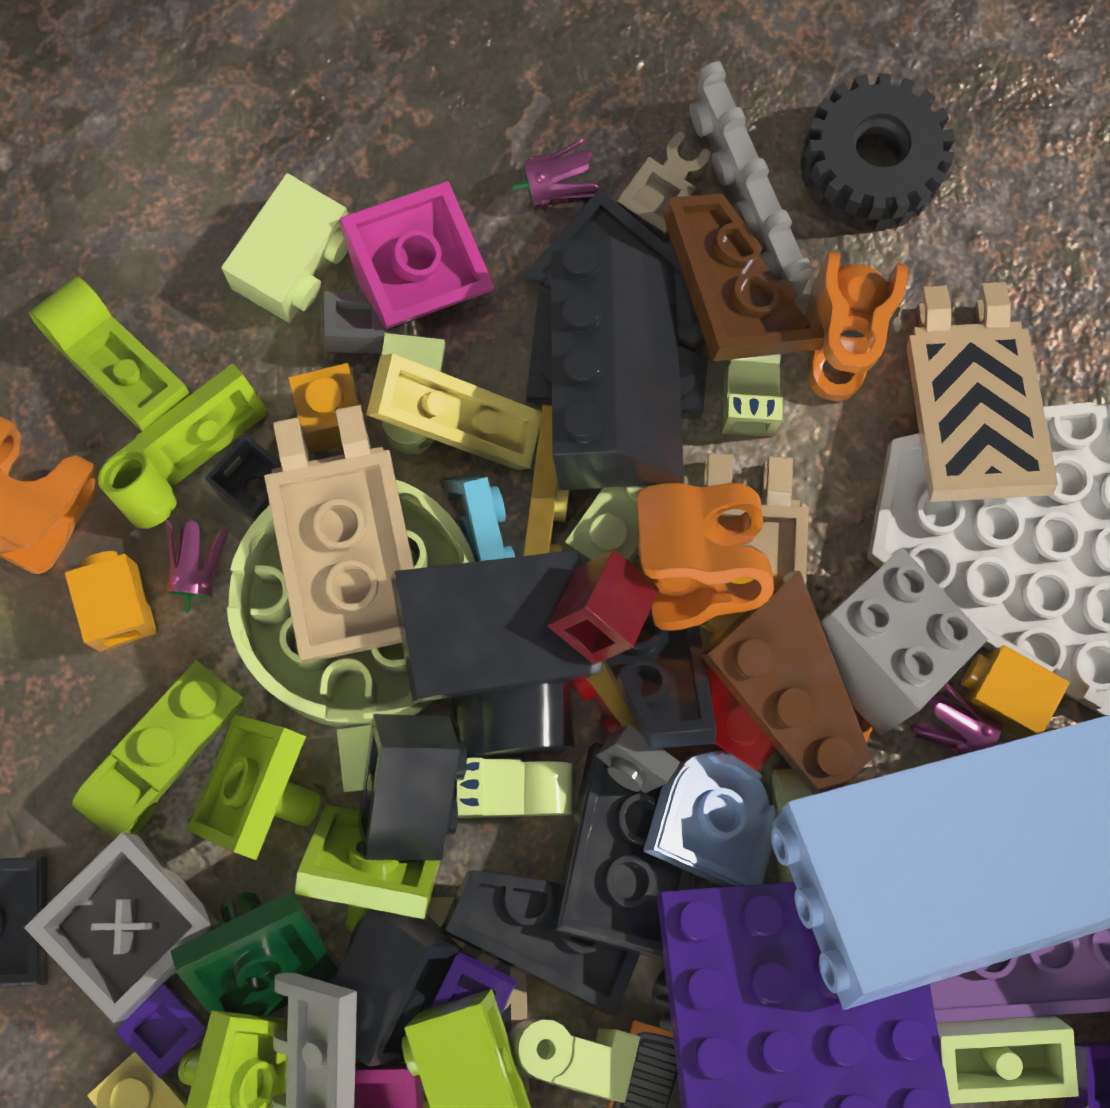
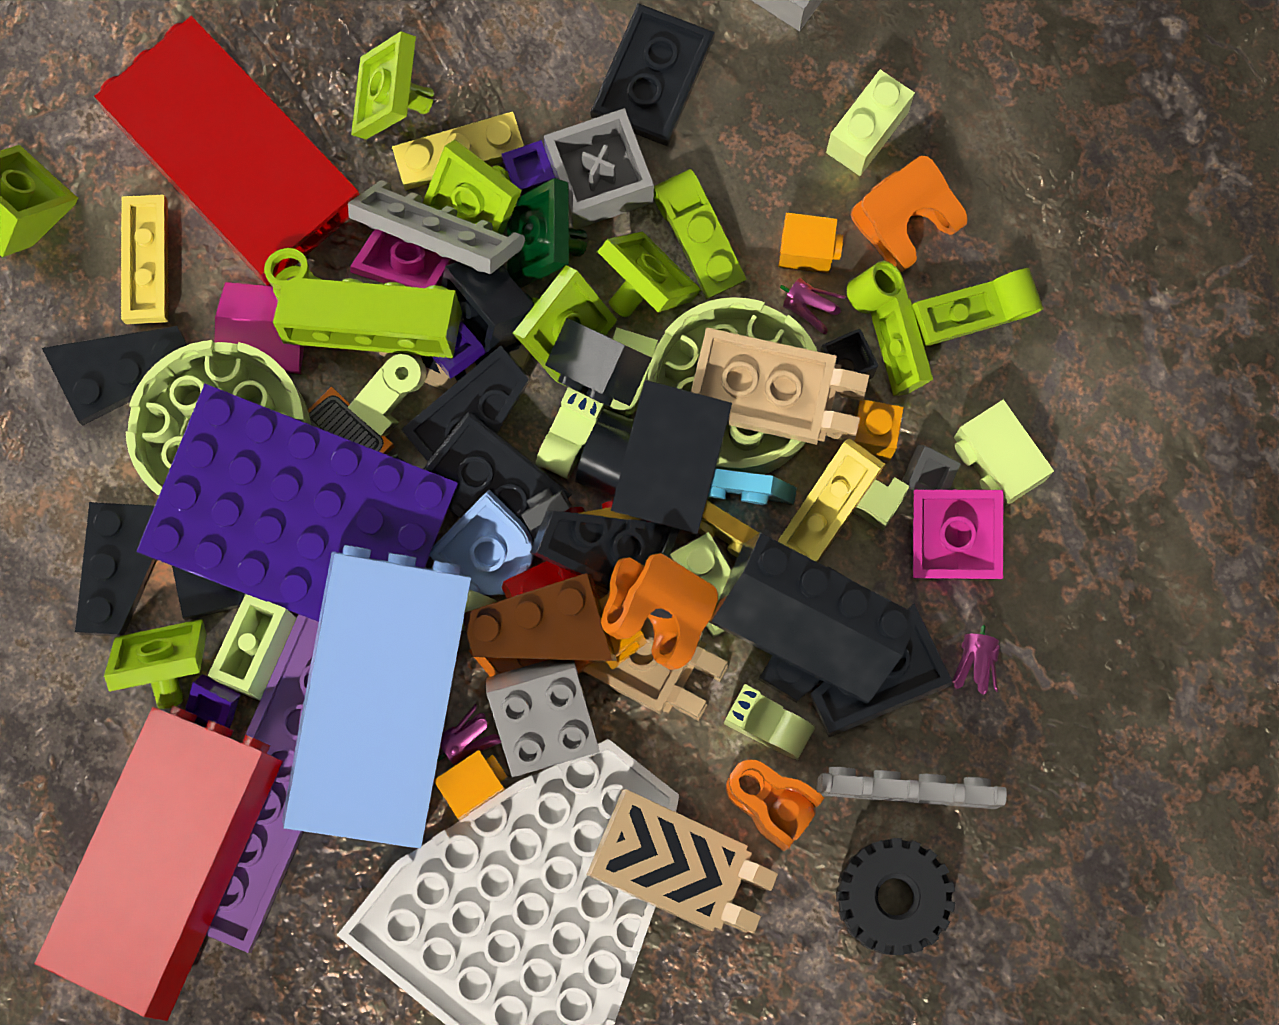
camera: 120 degrees right, 0 degrees up
dark red brick [547,549,660,664] -> none
dark tan plate [616,132,710,241] -> none
reddish brown wing [662,194,825,362] -> none

